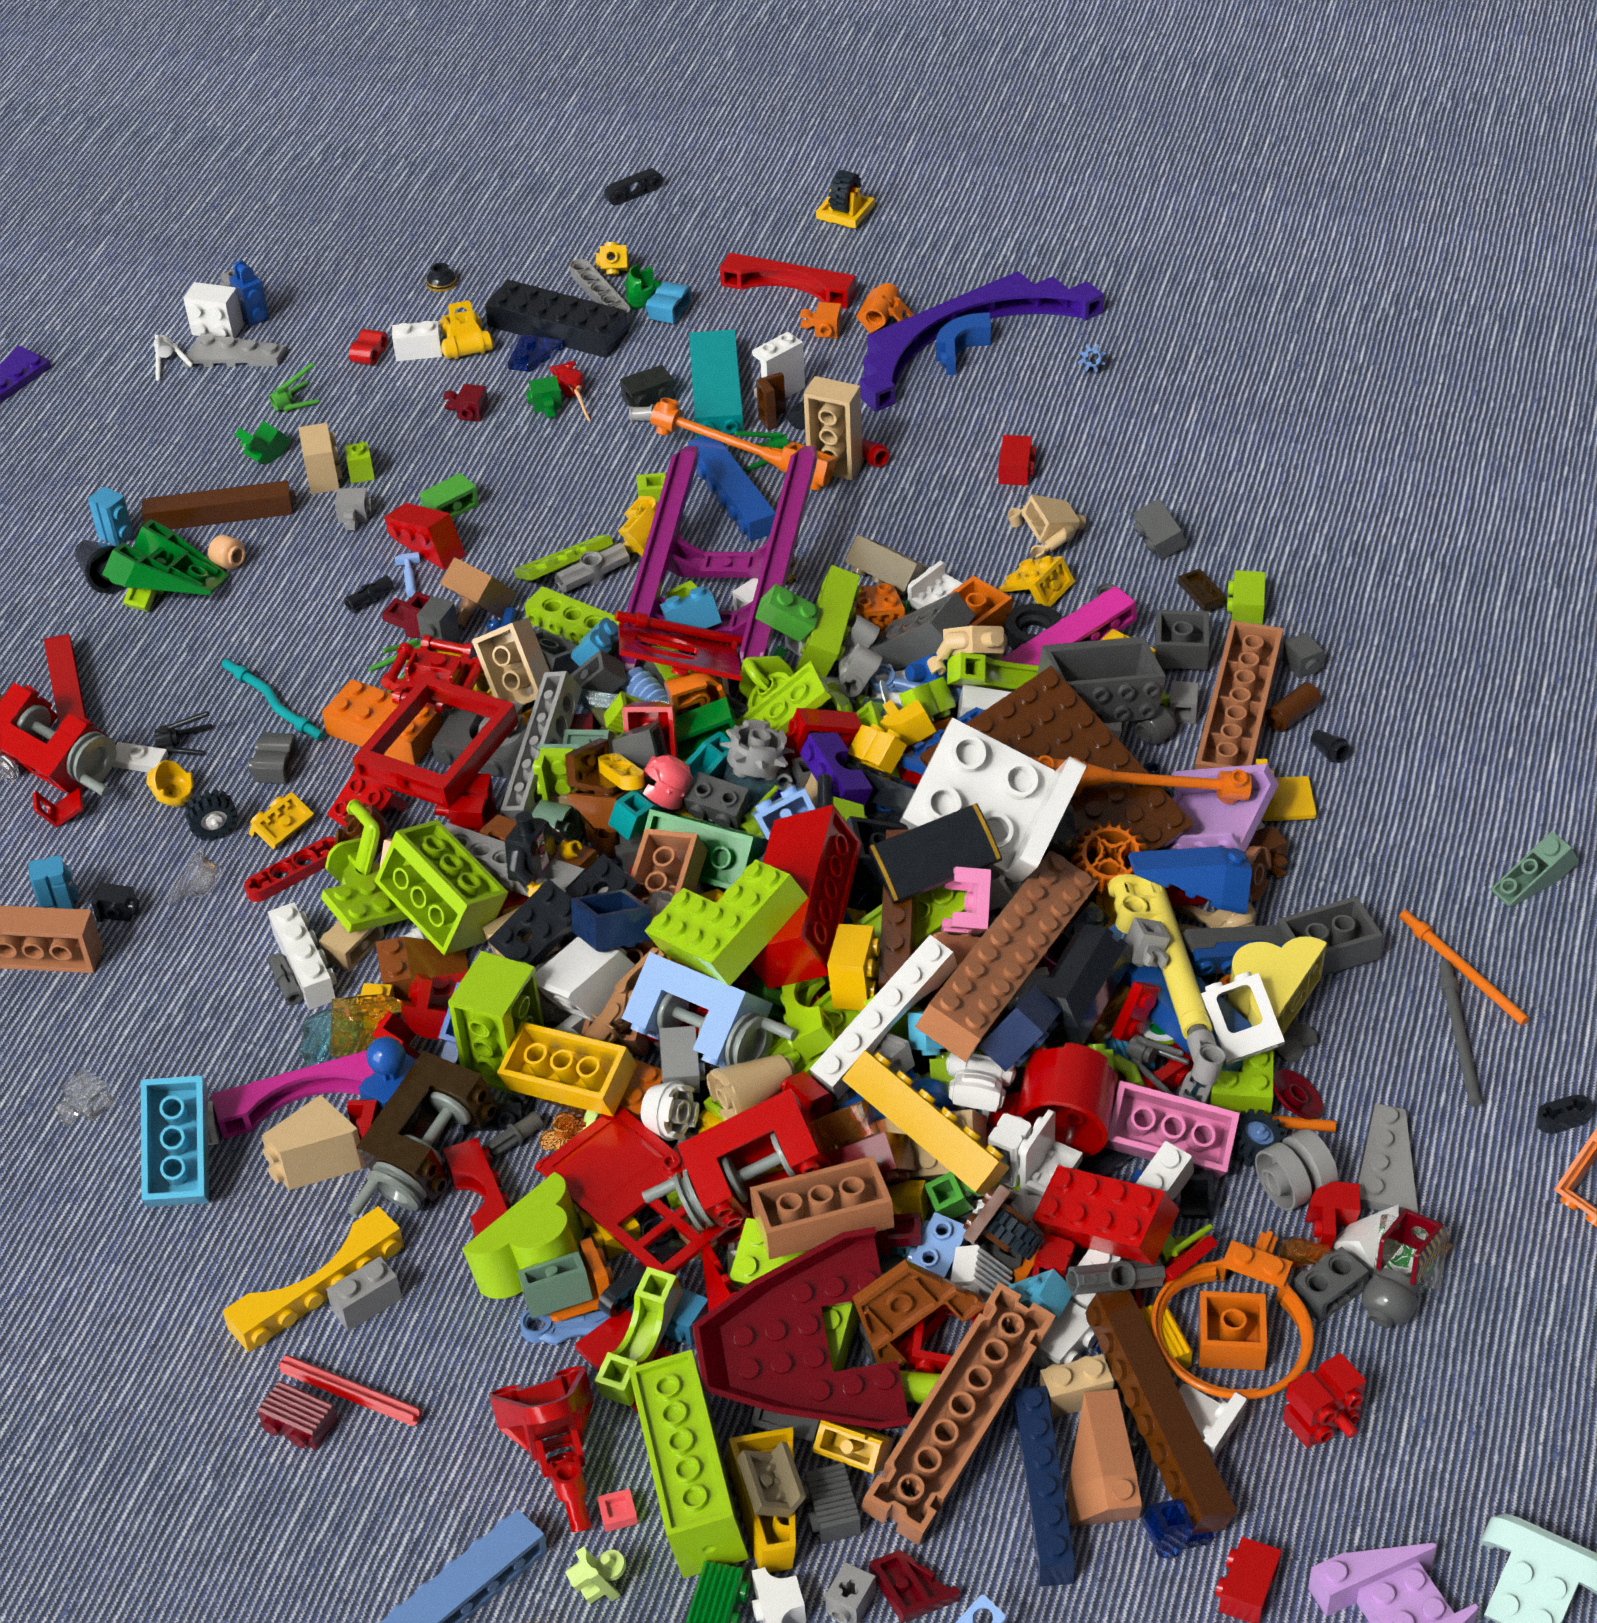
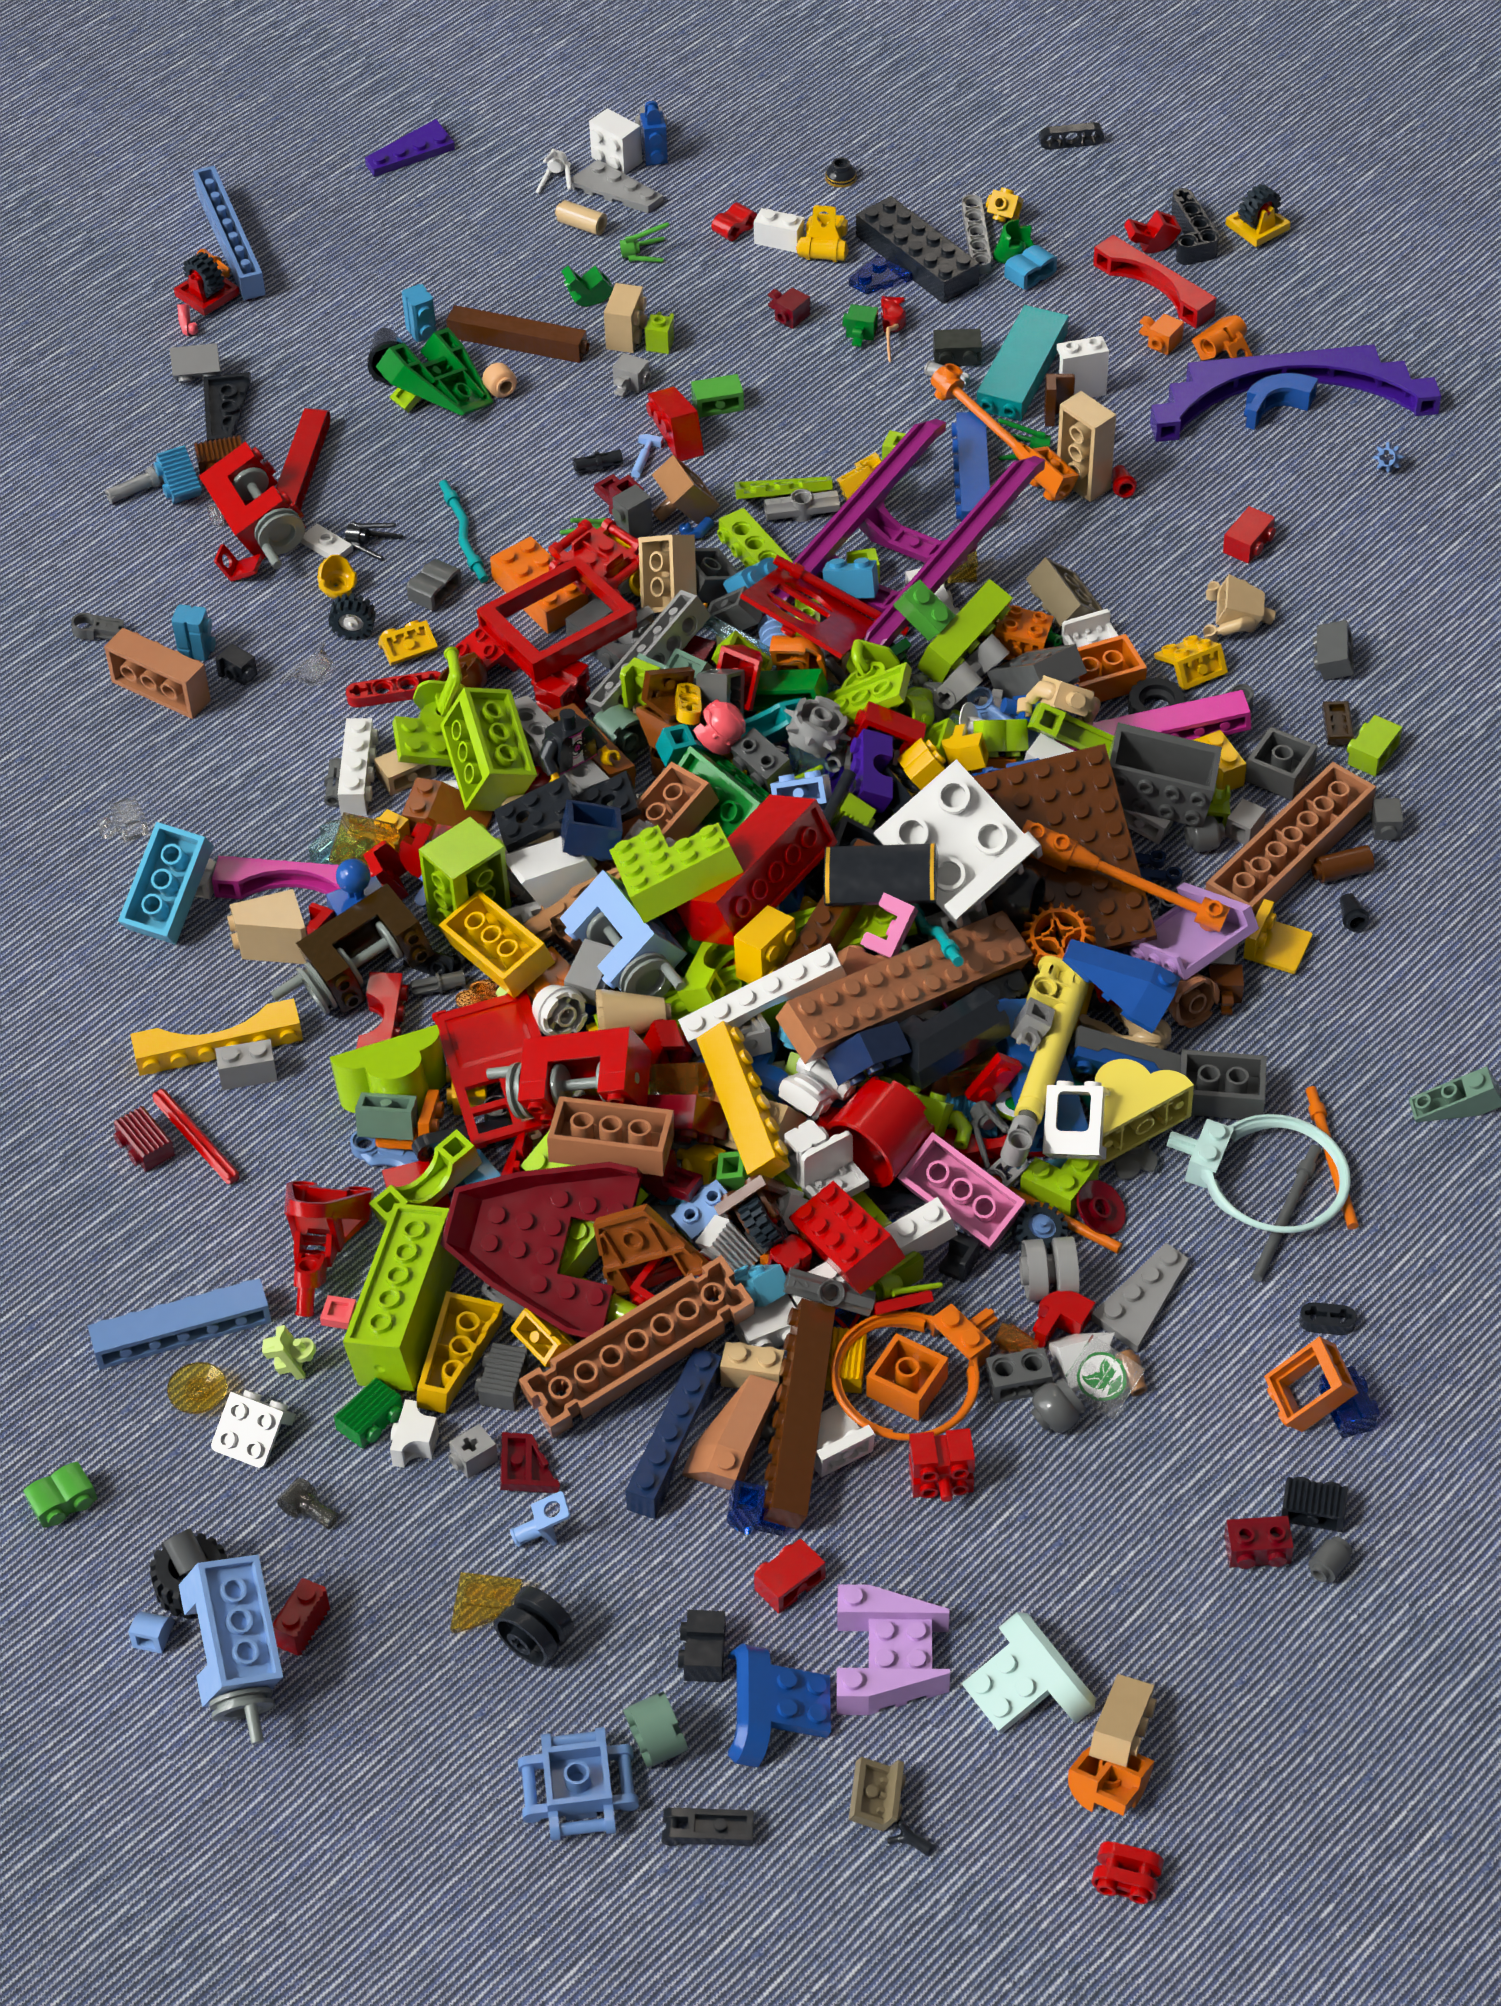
camera: 25 degrees right, 5 degrees up
dark tan bracket [737,1442,806,1518] -> none
dark red piece [1376,1208,1444,1286] -> none
none -> tan brick [555,200,607,236]
none -> teal bar [911,904,964,967]
none -> red brick [1124,210,1182,253]
none -> light aqua brick [1166,1114,1351,1233]
none -> black beam [1171,188,1219,265]

